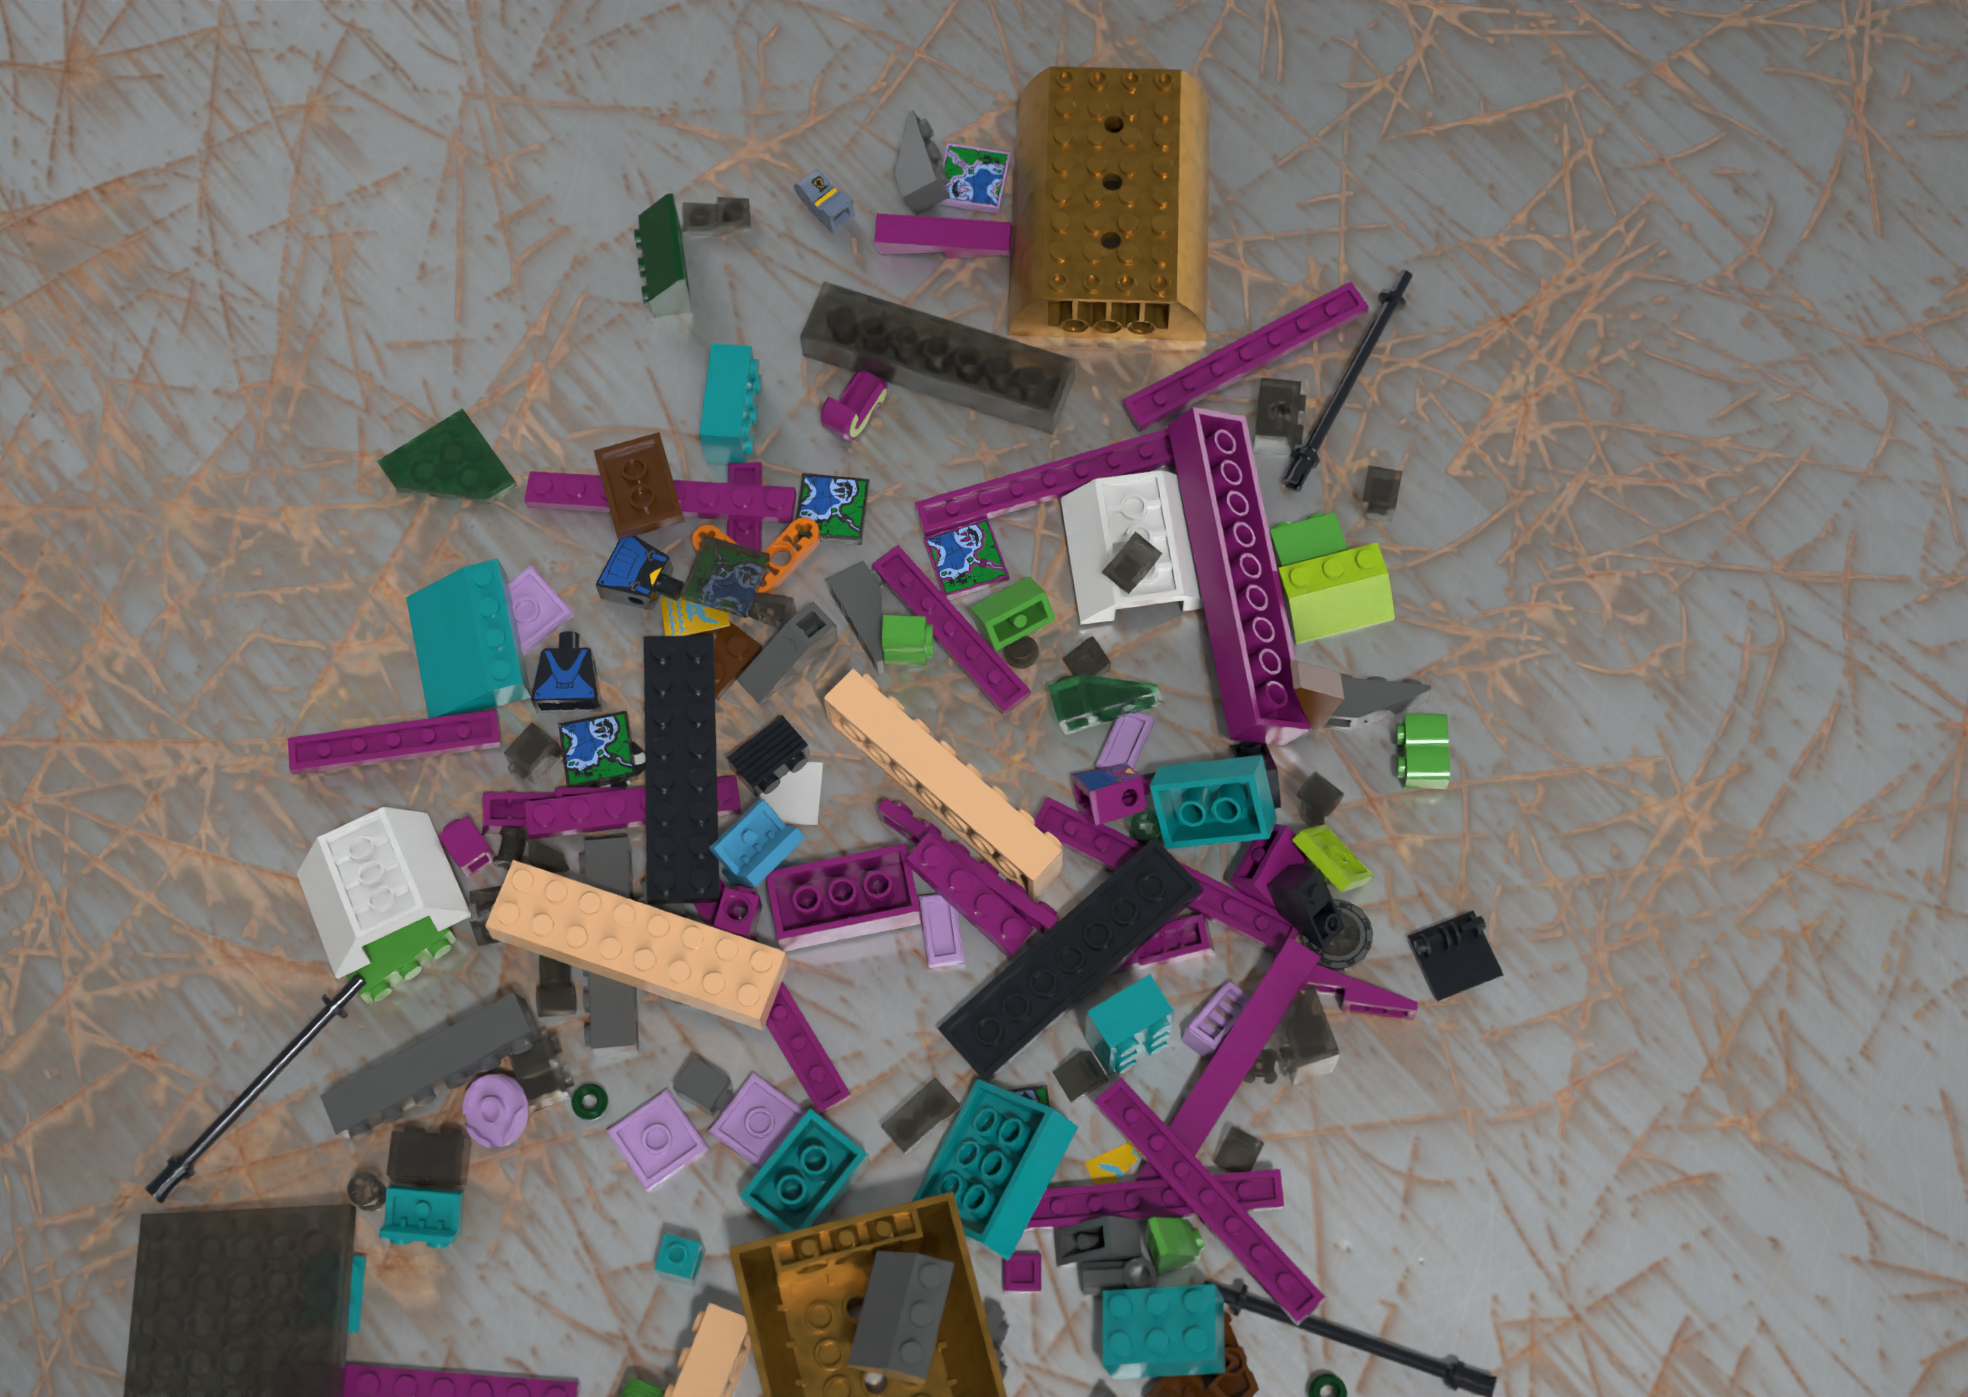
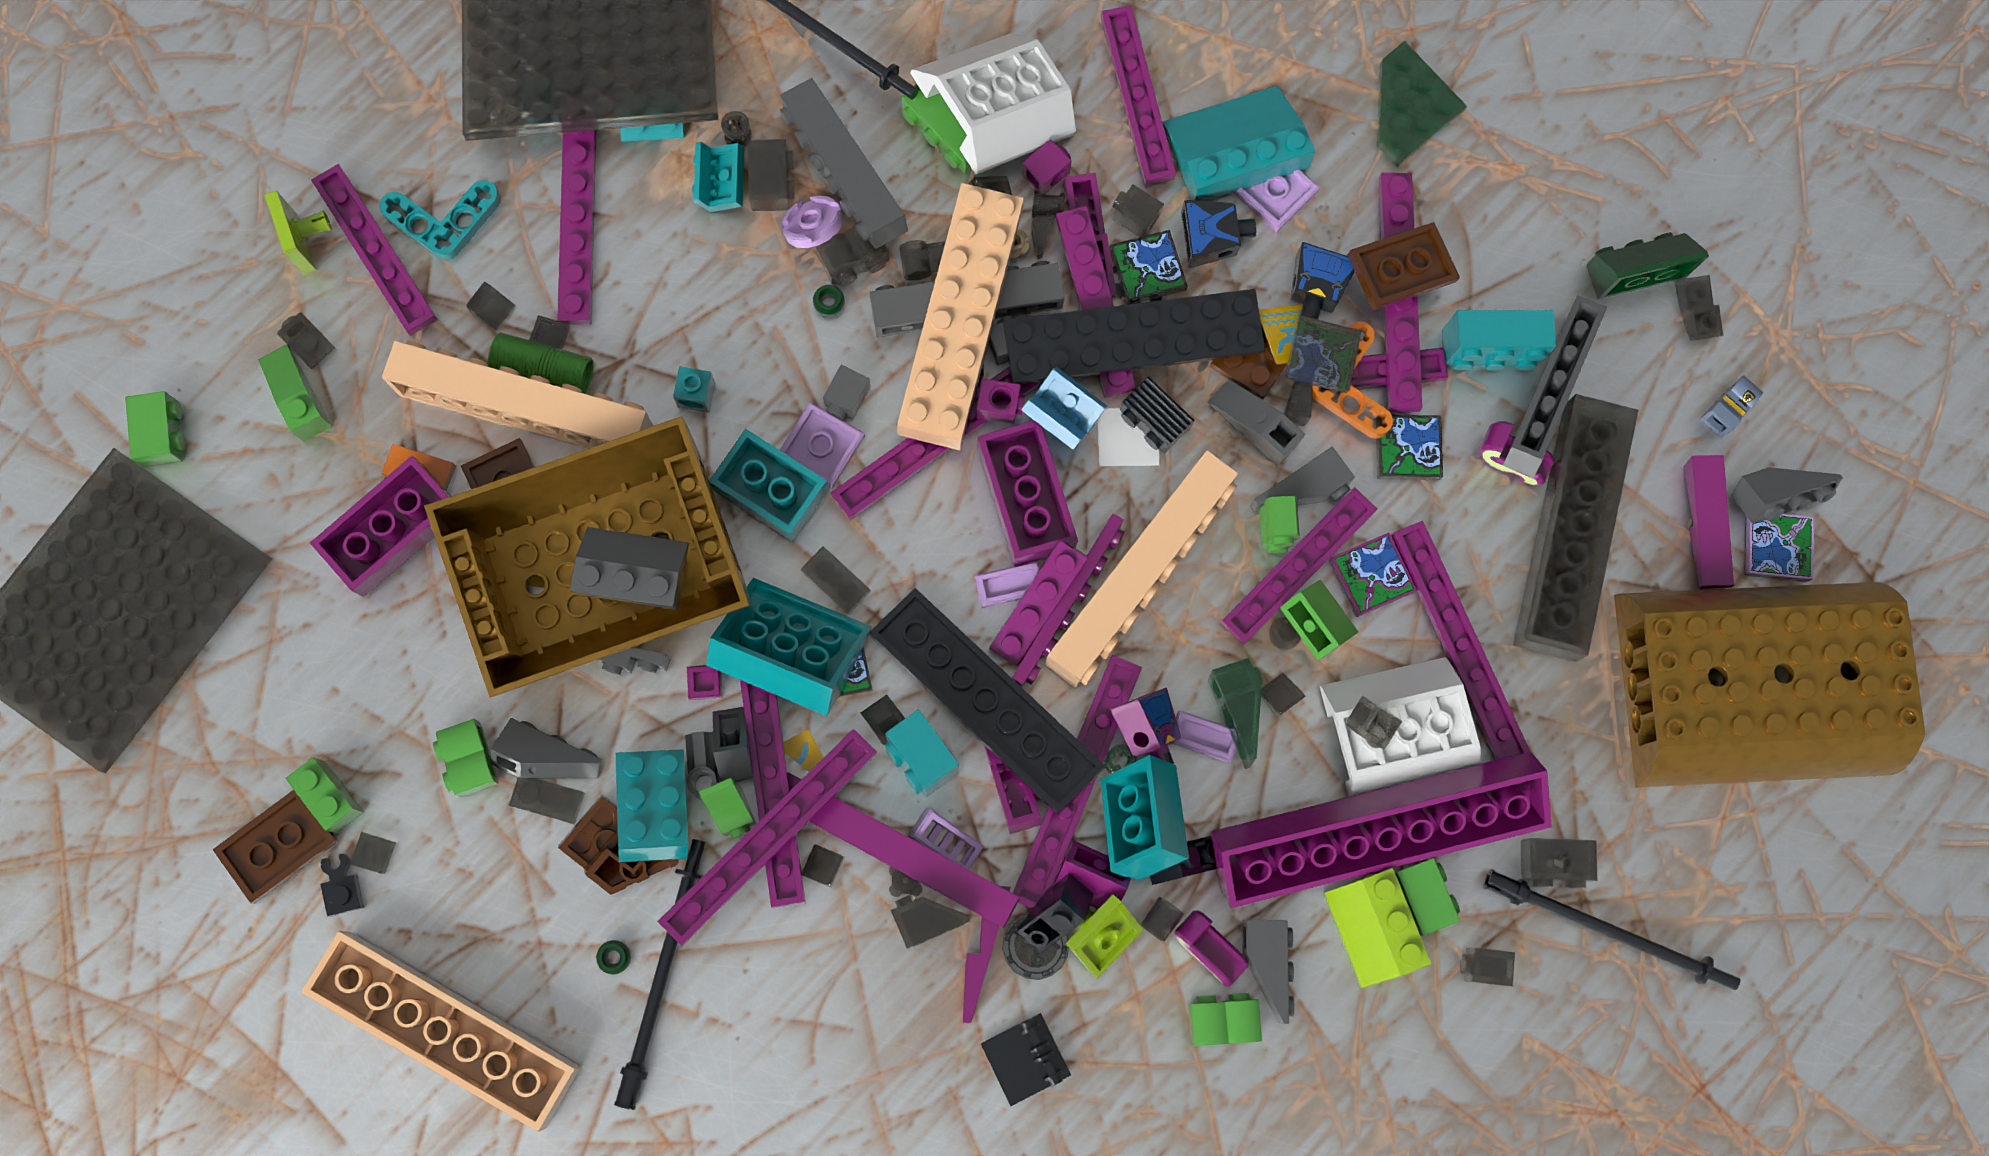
camera: 75 degrees right, 10 degrees up
lavender tile [607,1089,709,1192] -> none
magenta plate [1123,282,1369,432] -> none
slope [1290,660,1345,730] -> none
none -> magenta animal [1174,910,1249,986]
none -> dark grey brick [1503,295,1607,478]

